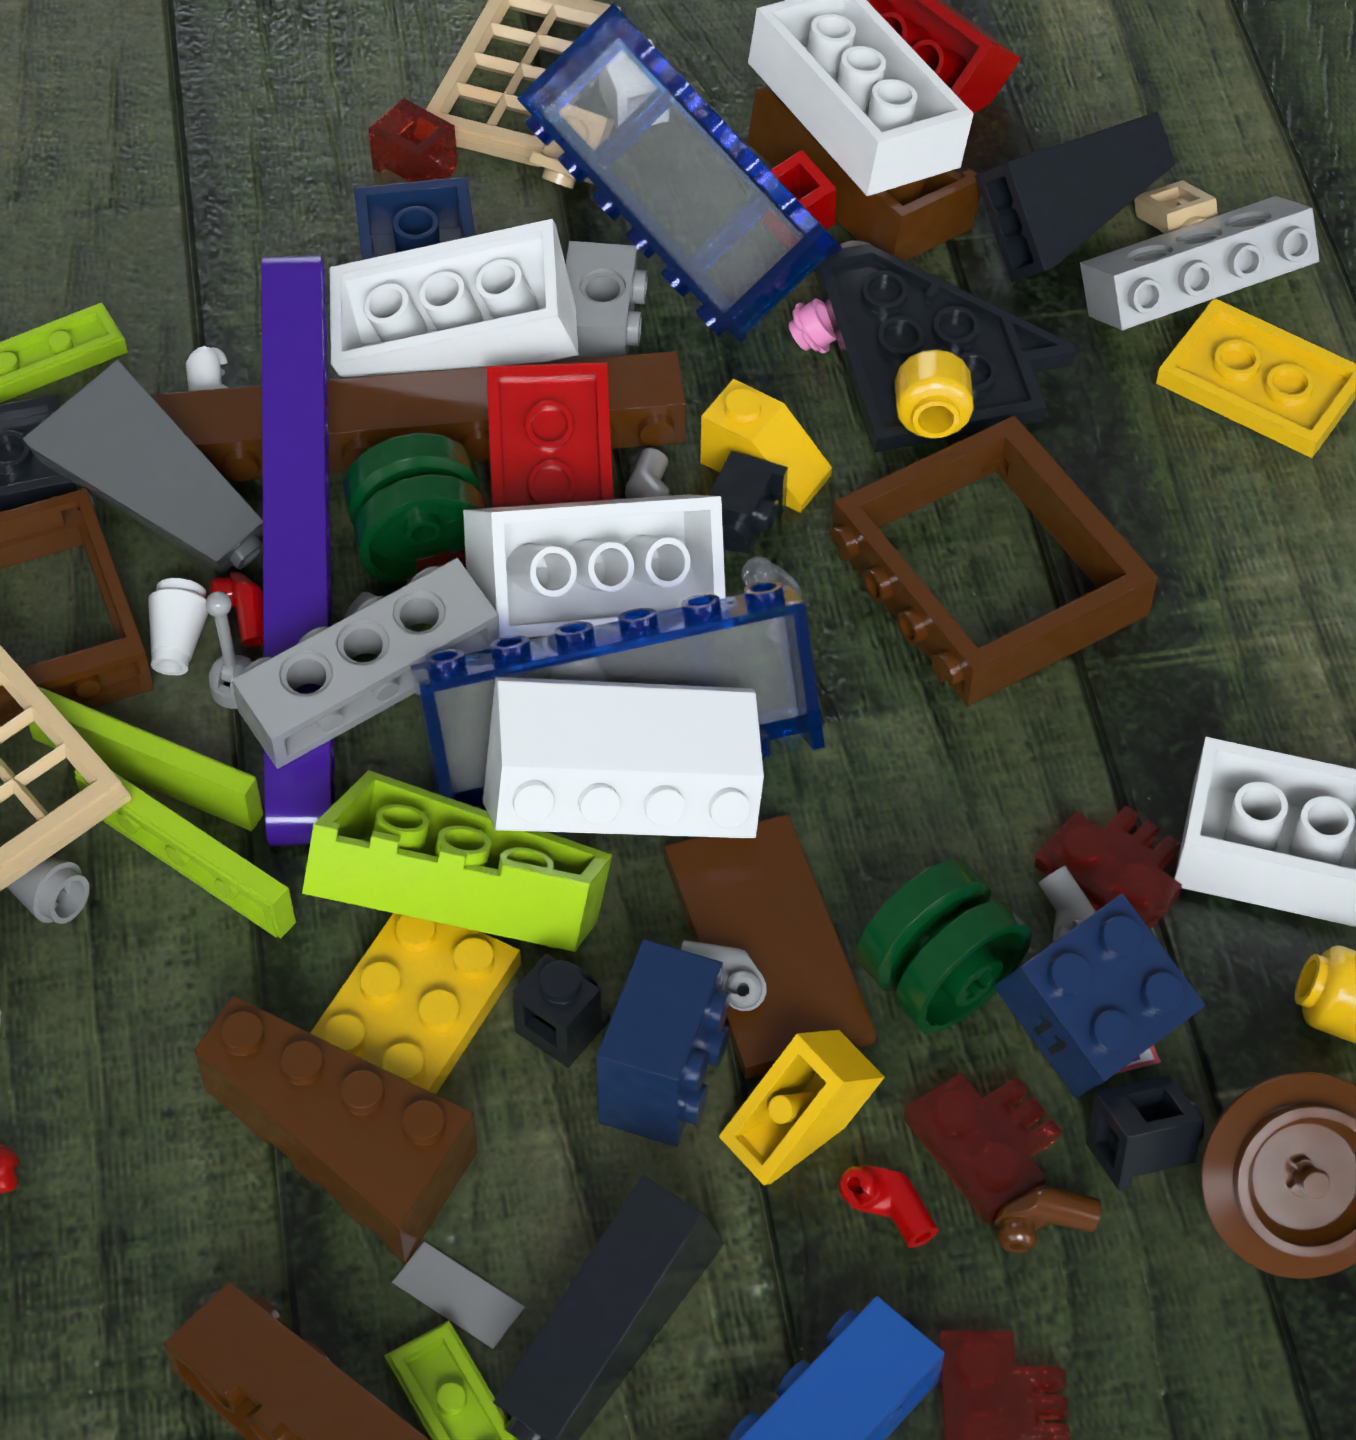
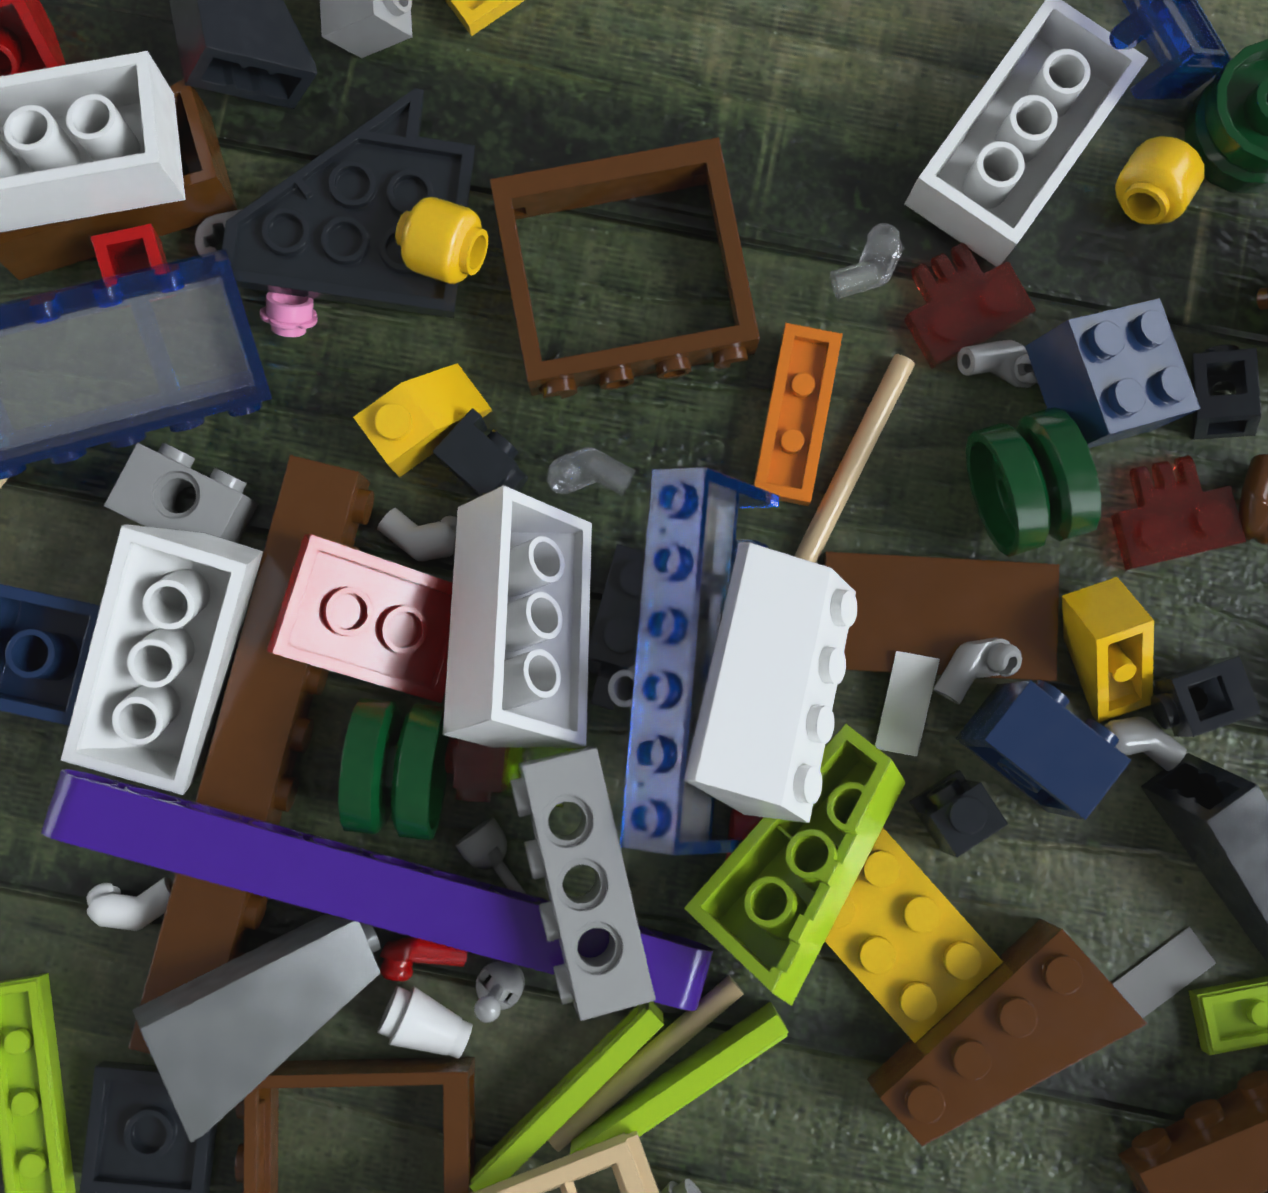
camera: 70 degrees left, 30 degrees up
red arm [839,1165,939,1248] -> none
none -> tan bar [548,975,744,1152]
none -> orange plate [751,323,843,506]
none -> tan bar [794,354,915,563]
none -> clear arm [830,223,903,299]
none -> white sticker [875,651,940,756]
none -> light grey arm [1103,717,1187,771]
none -> black brick [1151,656,1261,737]

